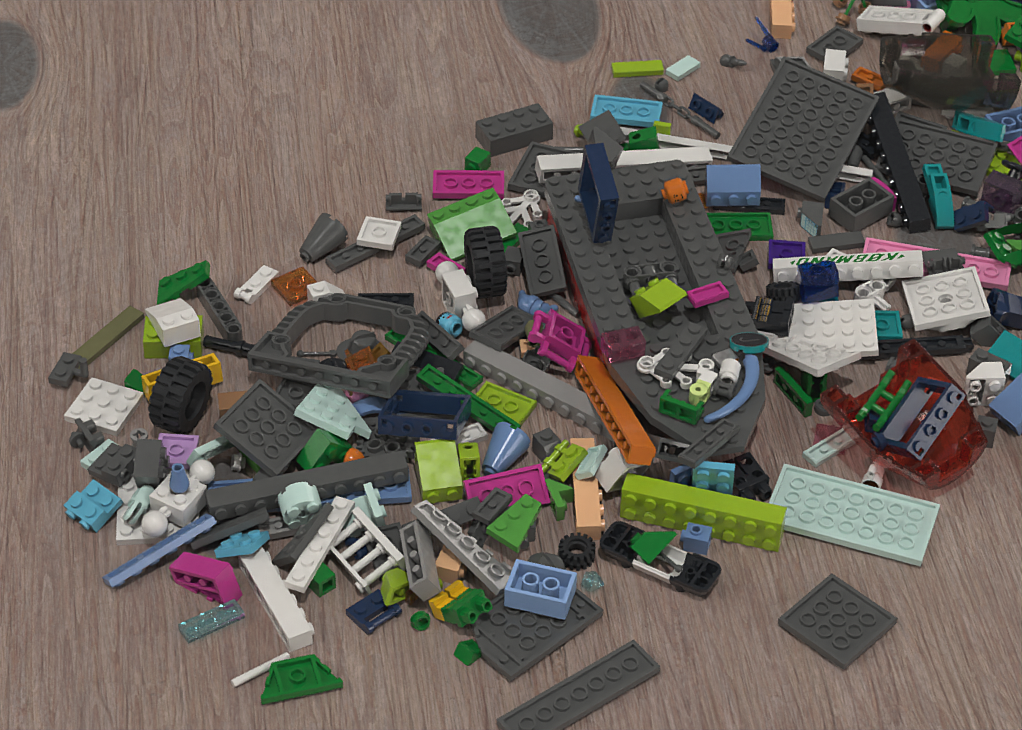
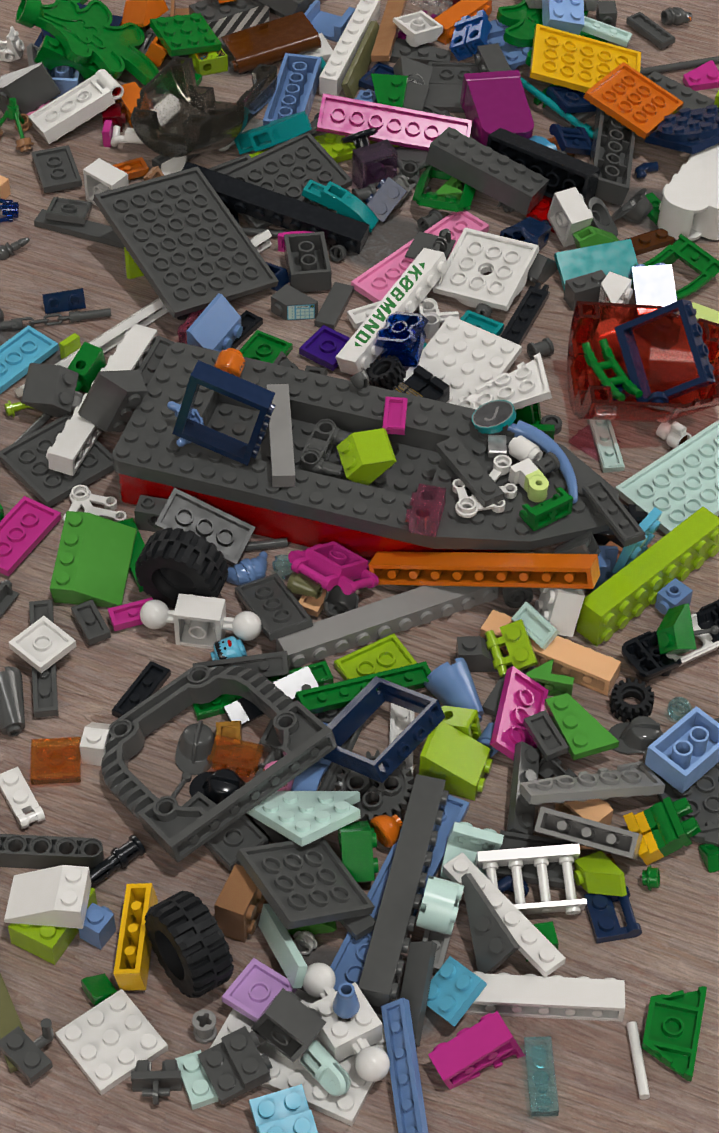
camera: 60 degrees left, 5 degrees up
none -> light grey slope [267,384,295,487]

